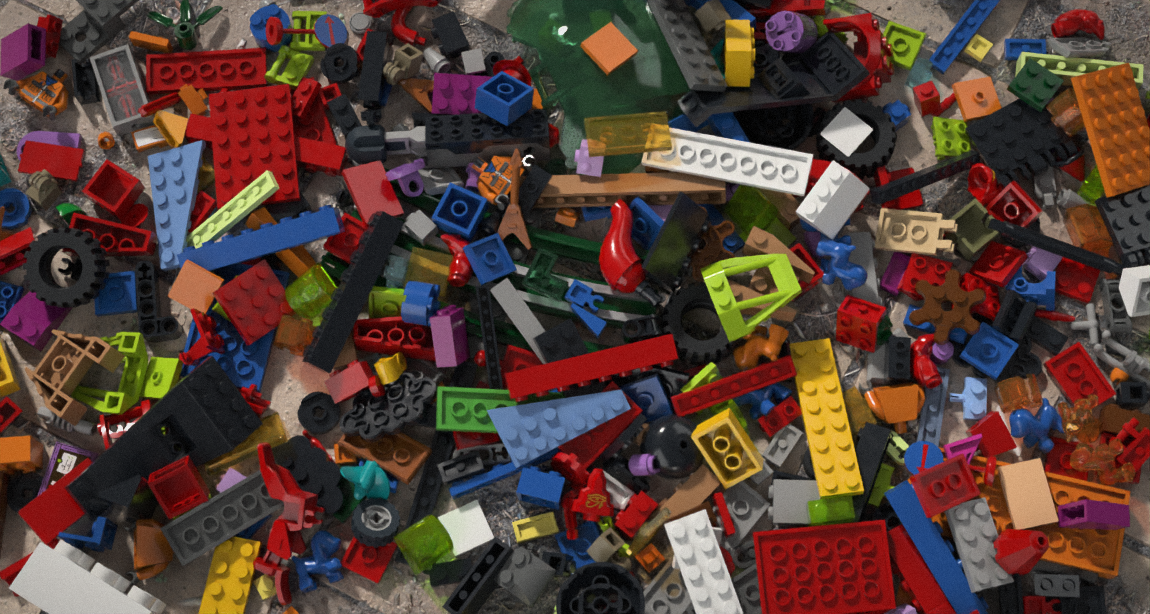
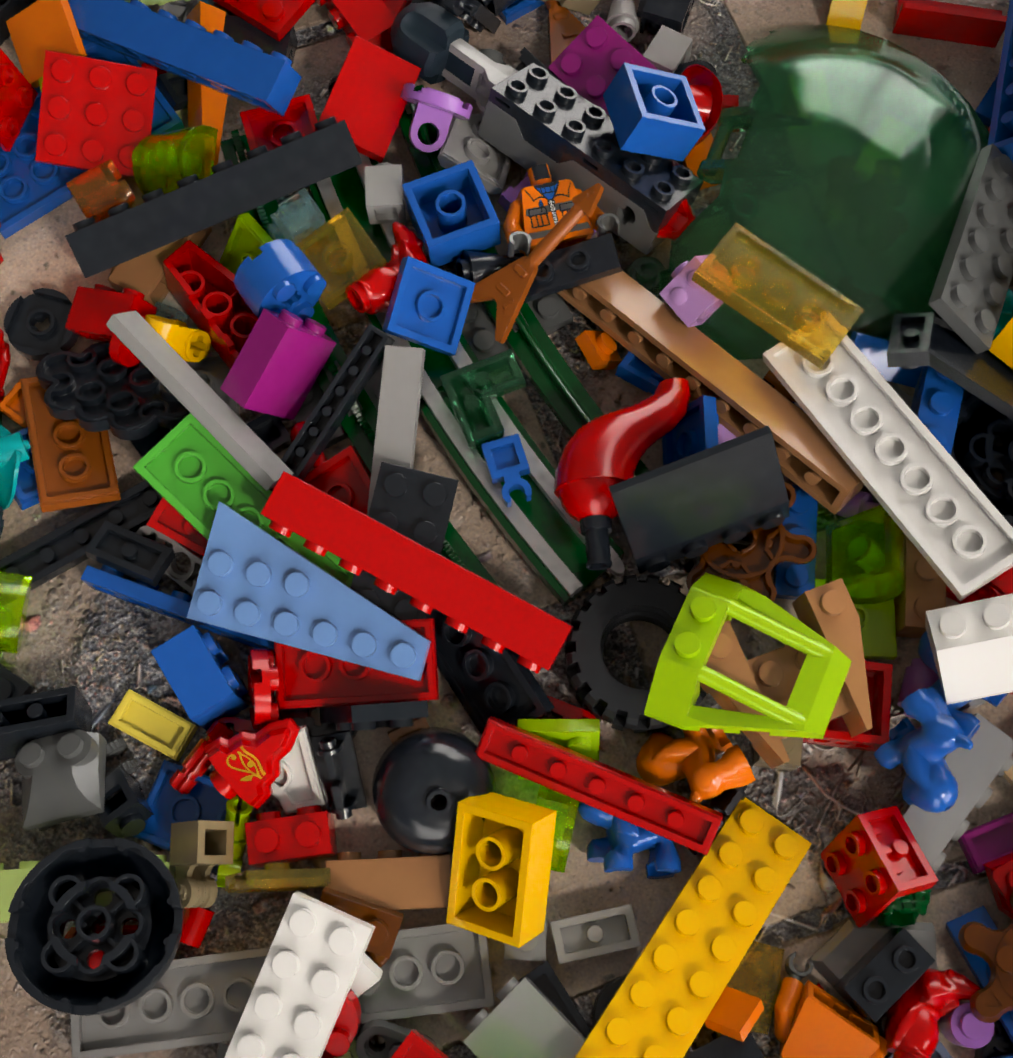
camera: 45 degrees right, 0 degrees up
white tile [438,500,494,557] -> none
blue piece [571,303,607,339] -> none
orange tile [580,22,638,76] -> none
blue plate [619,373,673,423] -> none
black piece [621,314,663,343] -> none
medium lavender brick [628,454,660,476] -> none
orange tile [635,543,665,574] -> none
red tile [712,492,736,539] -> none
red hinge [757,396,802,437] -> none
none -> light grey tile [106,310,294,491]
none -> orange tile [704,986,764,1042]

